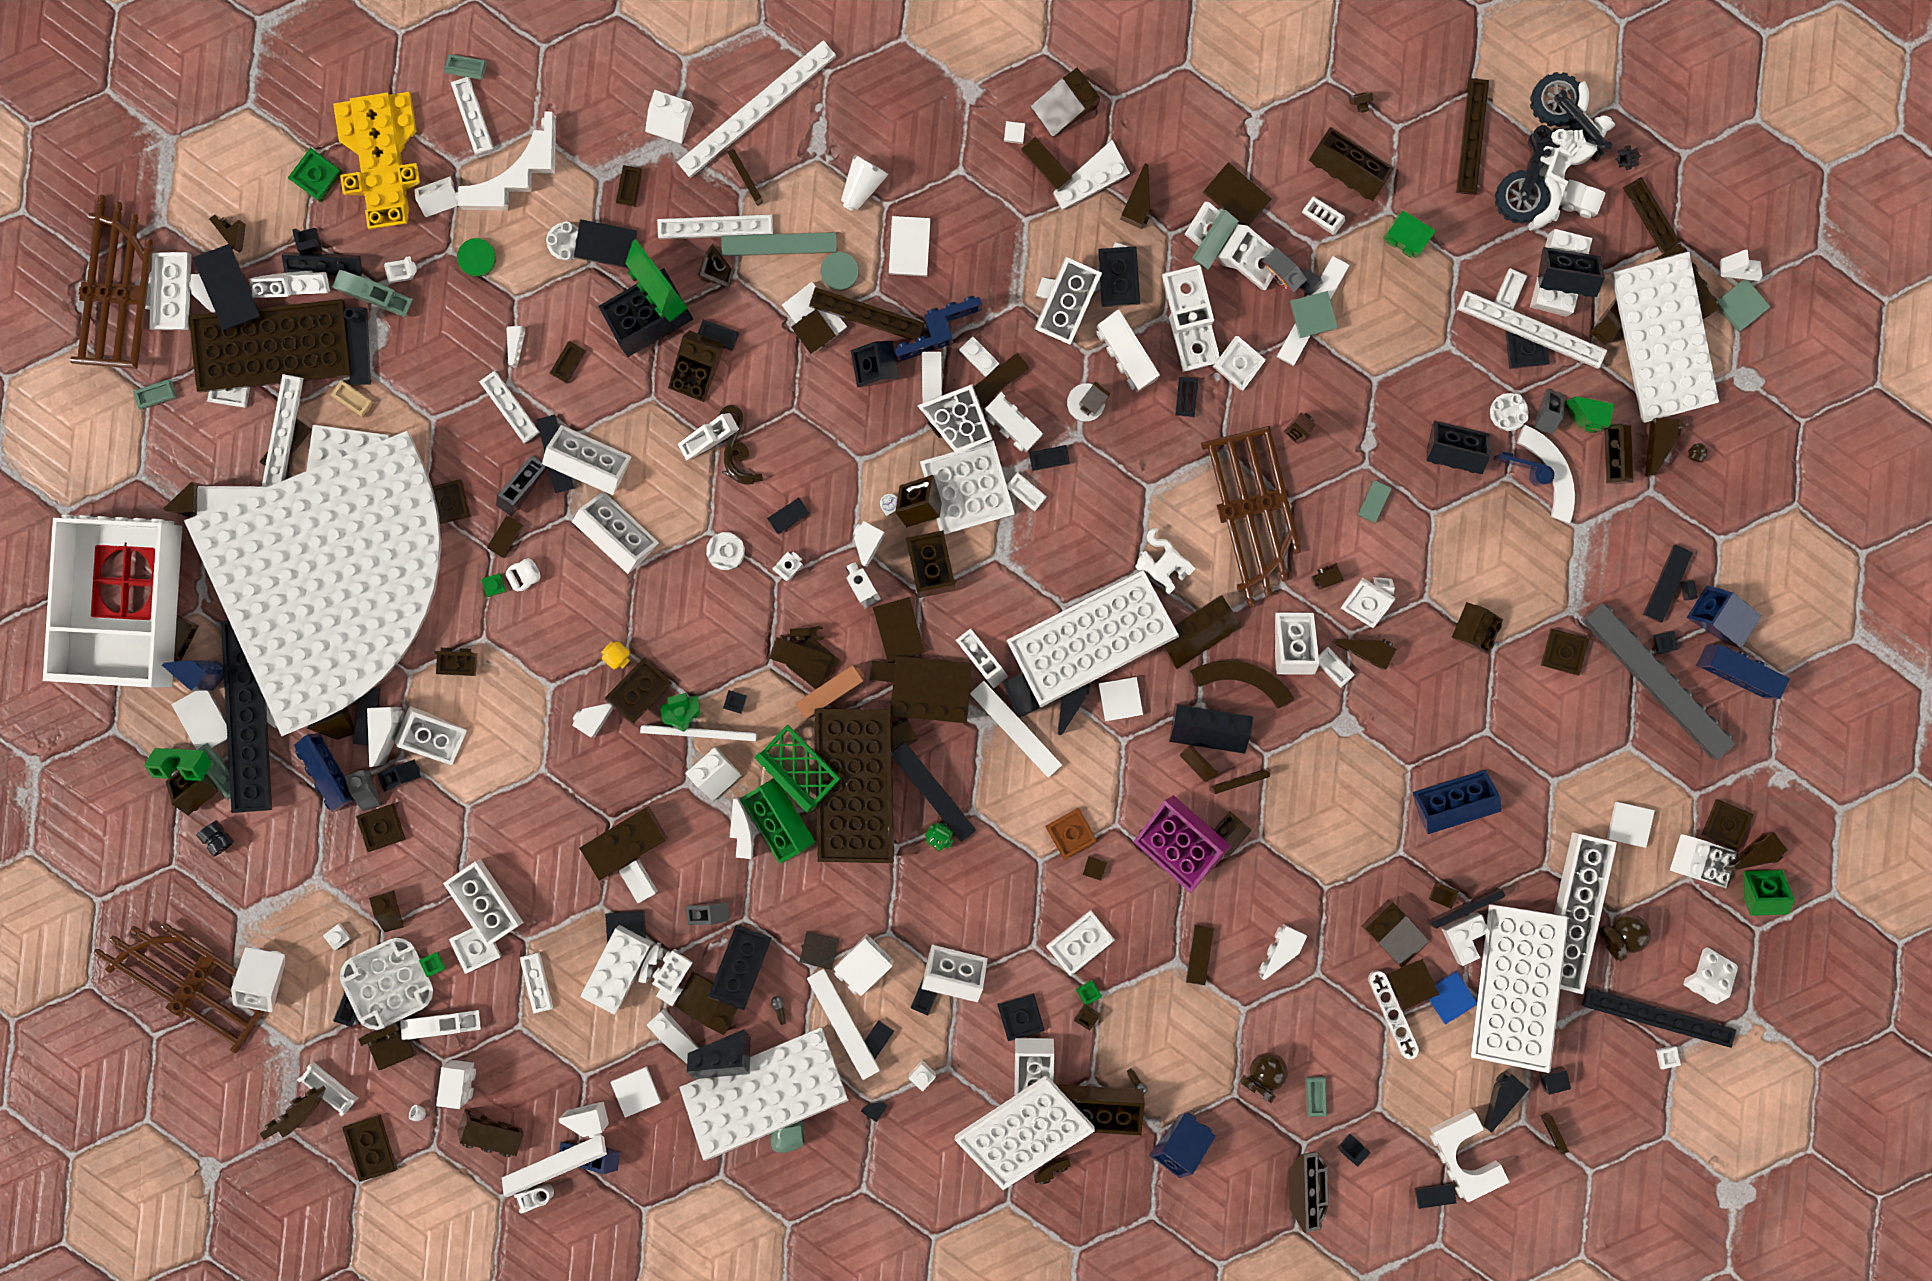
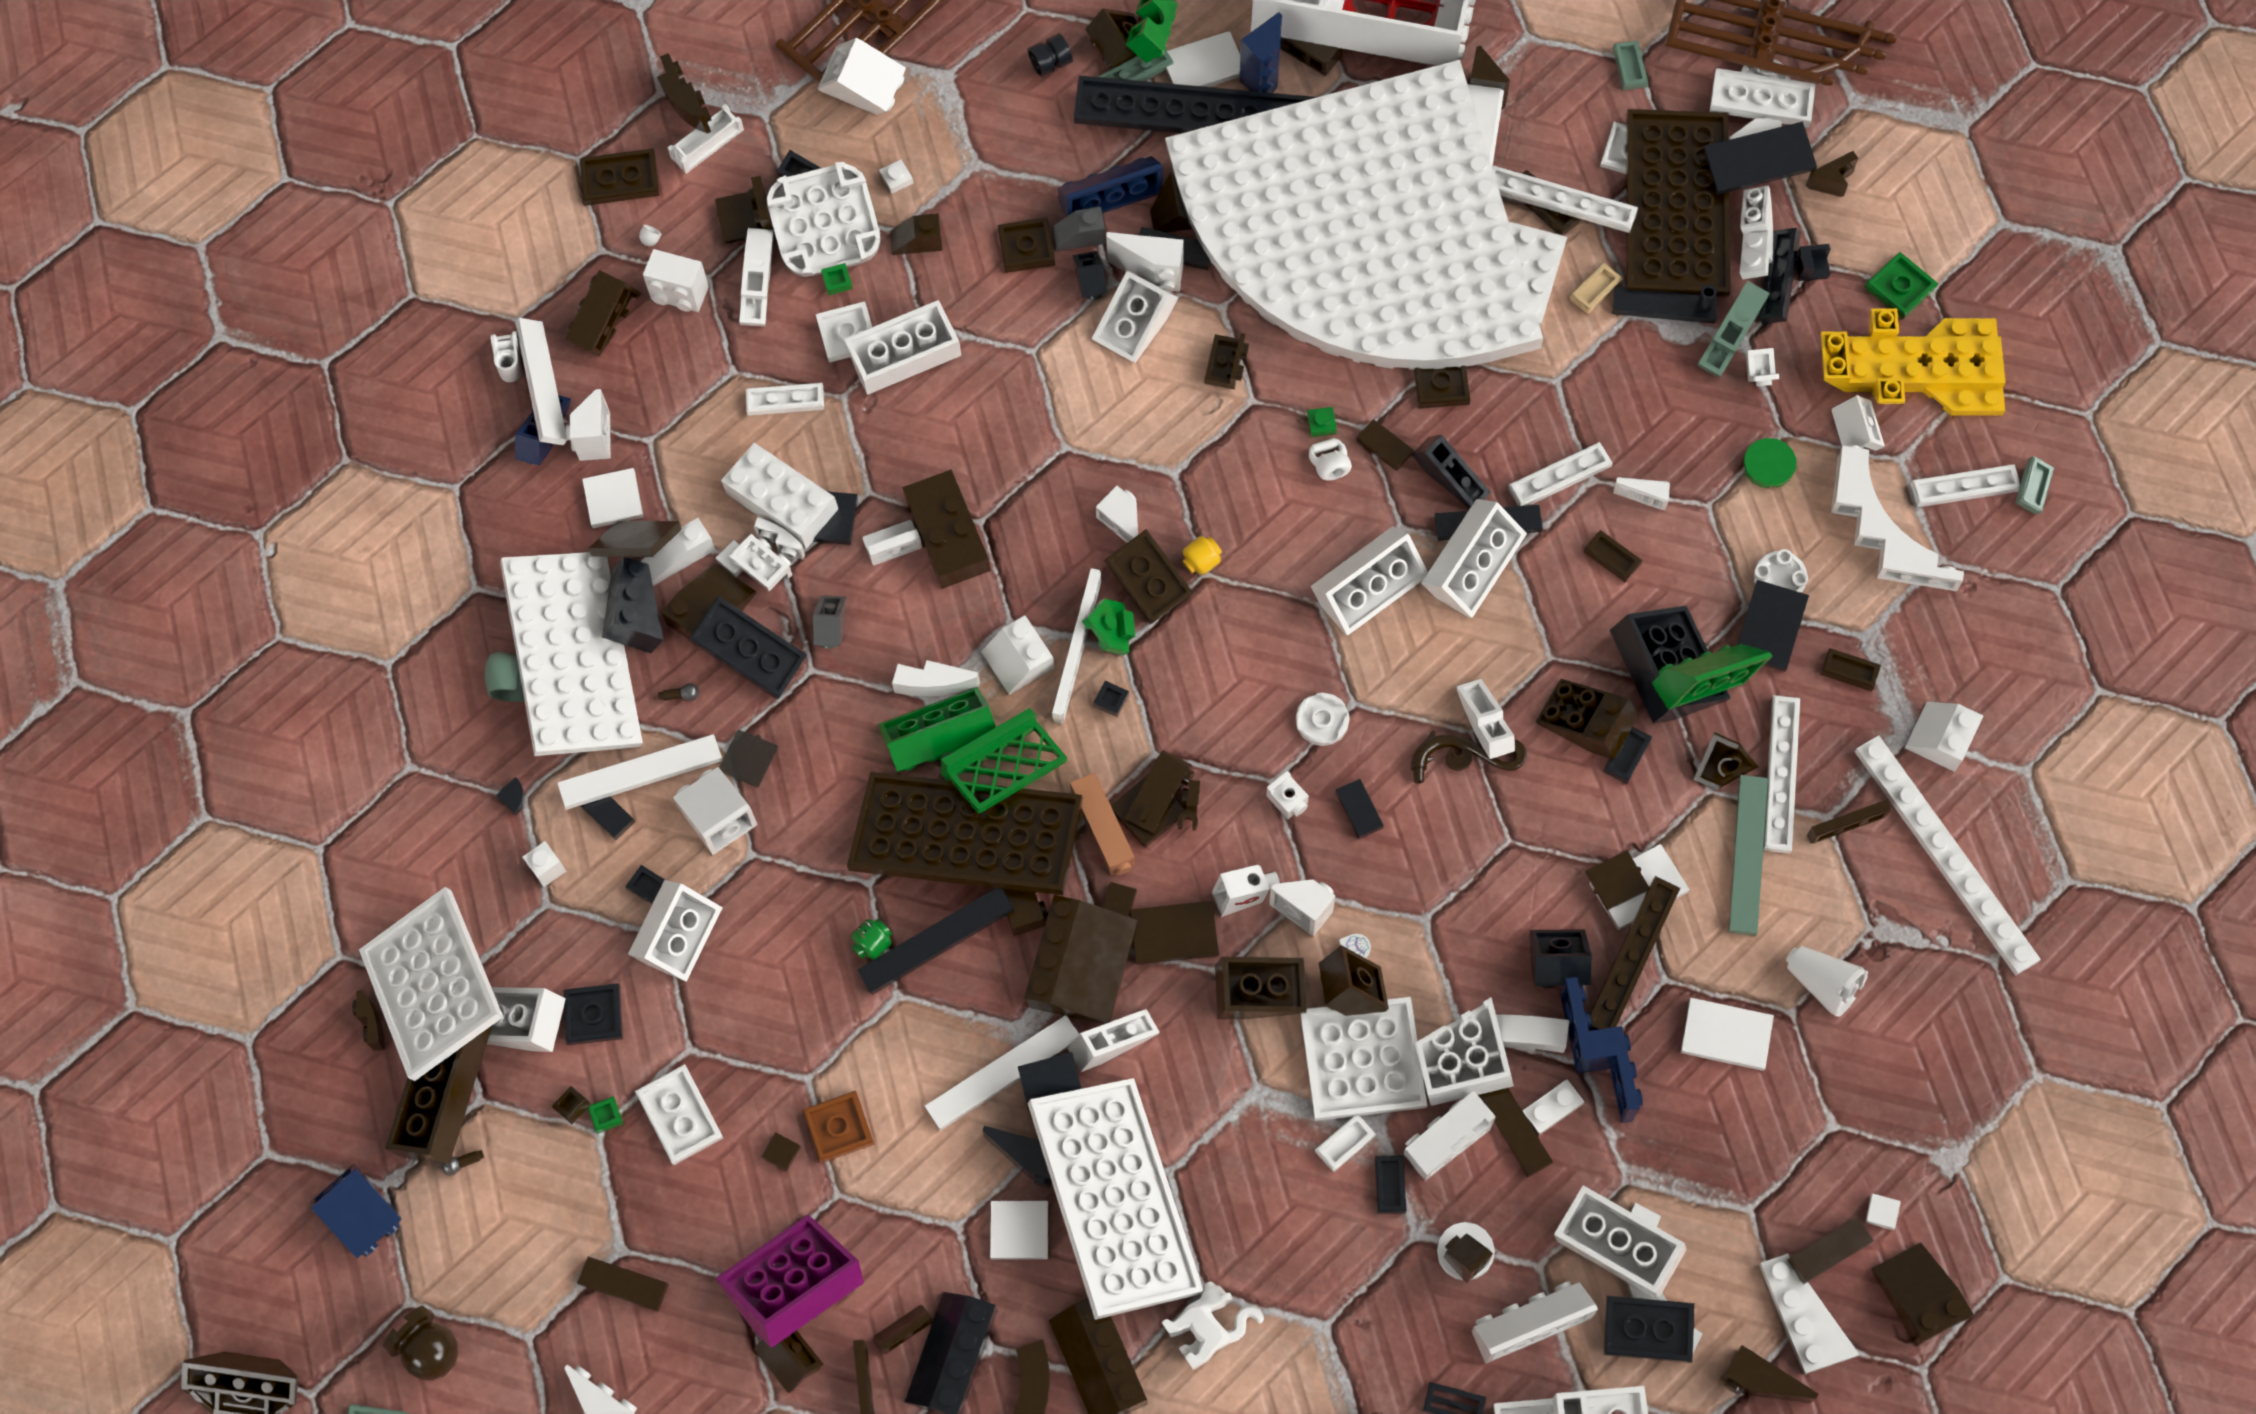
camera: 100 degrees right, 20 degrees down
sand green tile [820,252,859,291] -> none
none -> dark brown tile [588,521,682,557]

